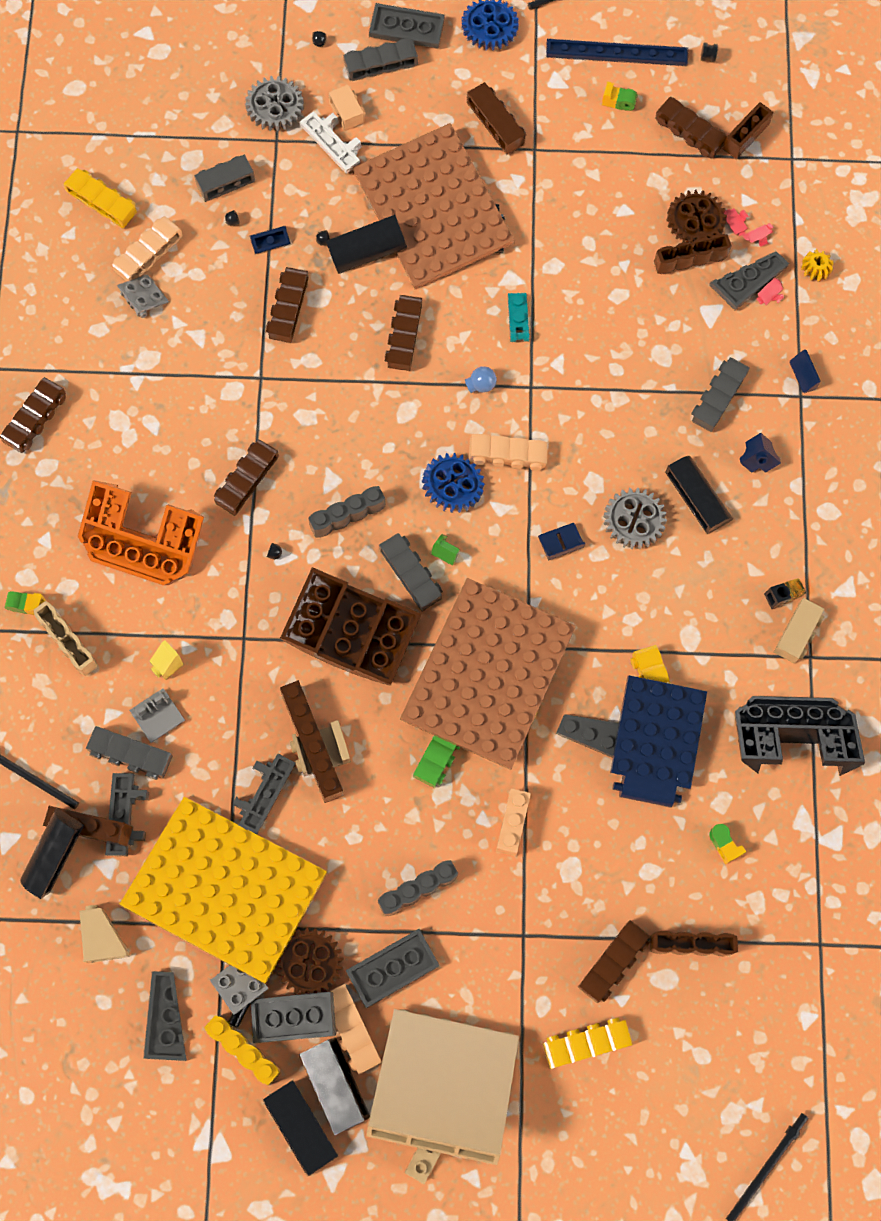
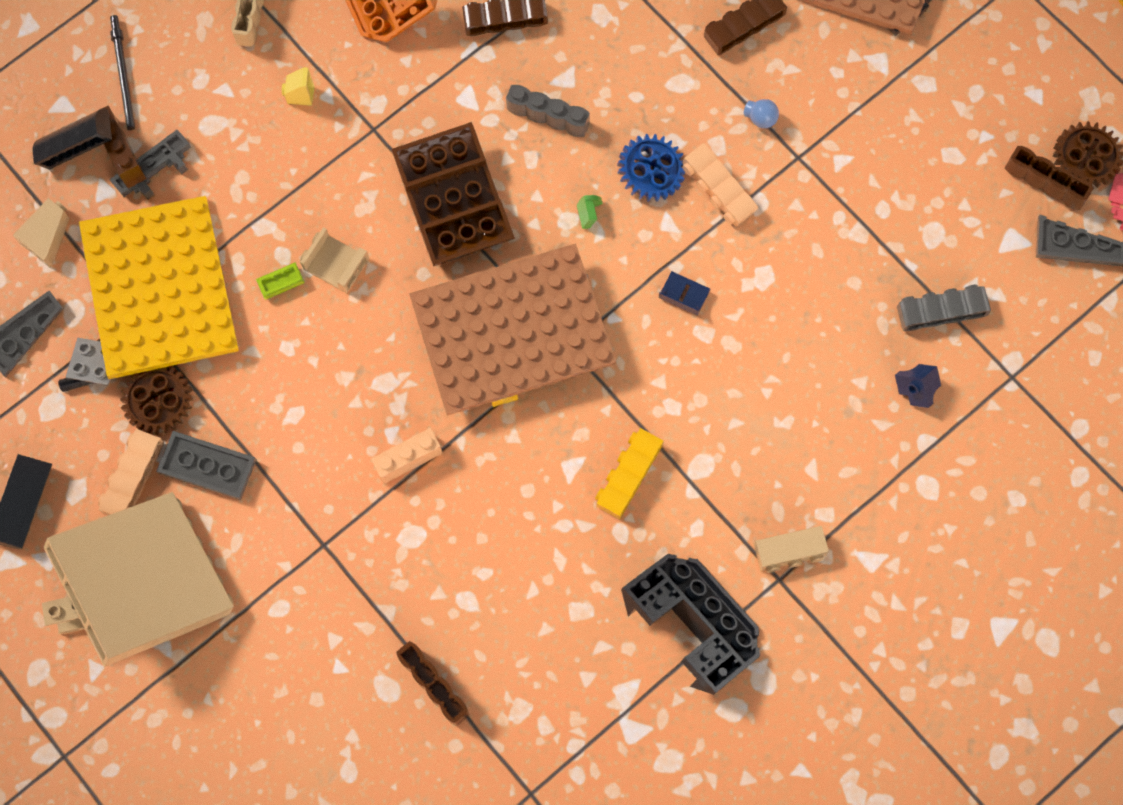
camera: 55 degrees right, 0 degrees up
dark grey brick [86,726,173,780] -> none
light grey hinge [129,688,185,743] -> none
yellow brick [205,1015,281,1085] -> none
dark grey hinge [233,754,296,834] -> none
dark grey plate [251,992,336,1043] -> none
black hinge [267,543,282,559] -> none
reddish brown brick [280,680,344,803] -> none
brick [299,1037,370,1135] -> none
dark grey brick [378,860,458,916] -> none
dark grey brick [379,533,443,611] -> none
bright green brick [413,736,461,788] -> none
teal plate [508,293,530,342] -> none
yellow brick [543,1017,633,1069] -> none
dark grey wing [556,714,619,758] -> none
reddish brown brick [578,920,650,1003] -> none
light grey gear [603,488,667,549] -> none
dark blue plate [610,675,707,808] -> none
black brick [665,456,733,534] -> none
leg [709,824,746,865] -> none
coral piece [757,277,784,305] -> none
black leg [764,578,806,609] -> none
dark blue slope [790,349,821,393] -> none
none -> lime plate [256,262,305,300]

